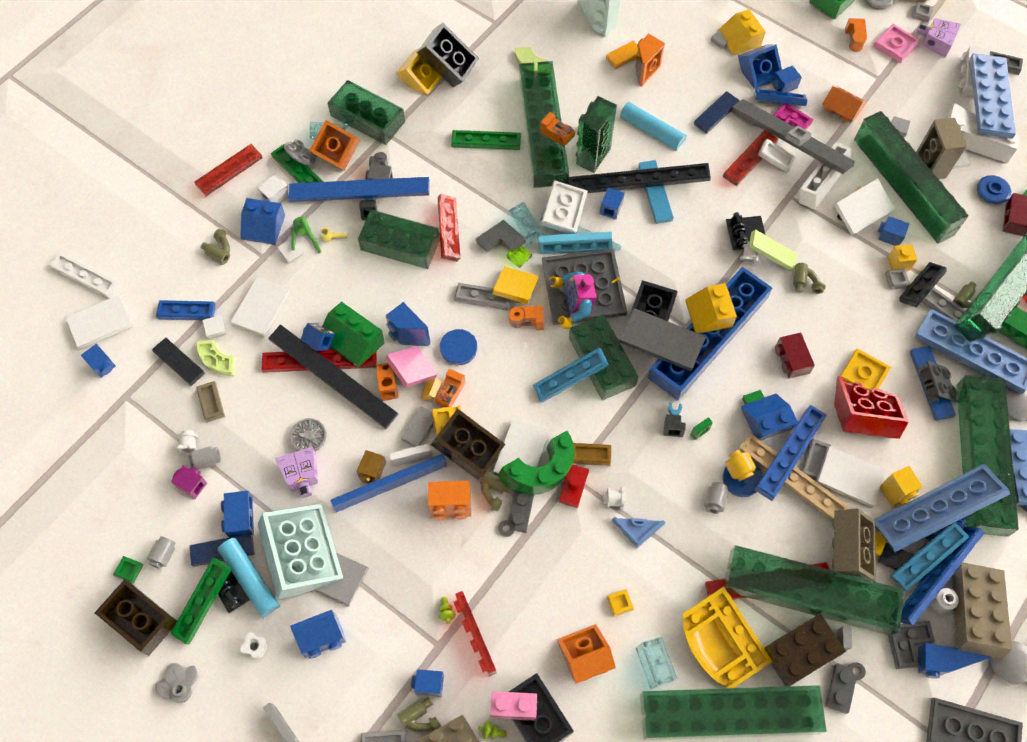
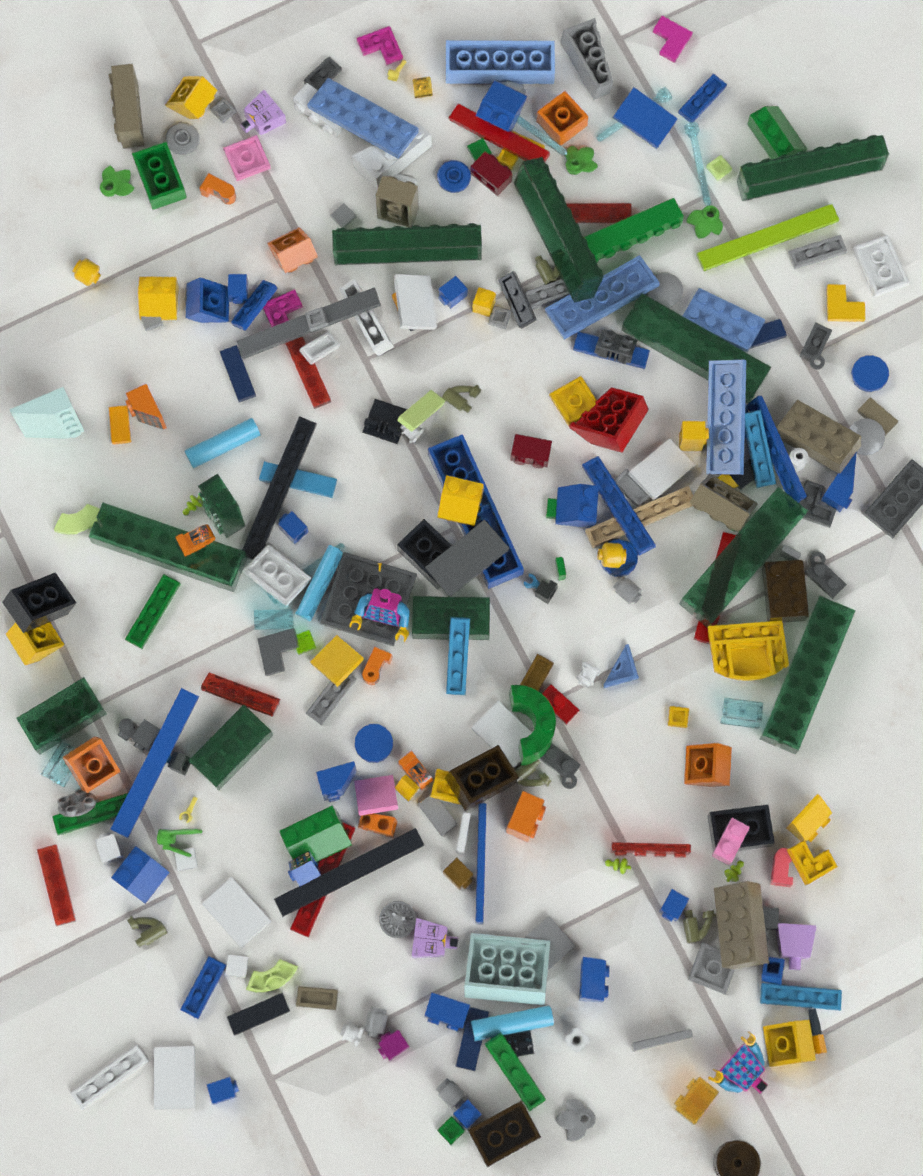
camera: 65 degrees left, 10 degrees up
none -> blue brick [453,1100,482,1129]

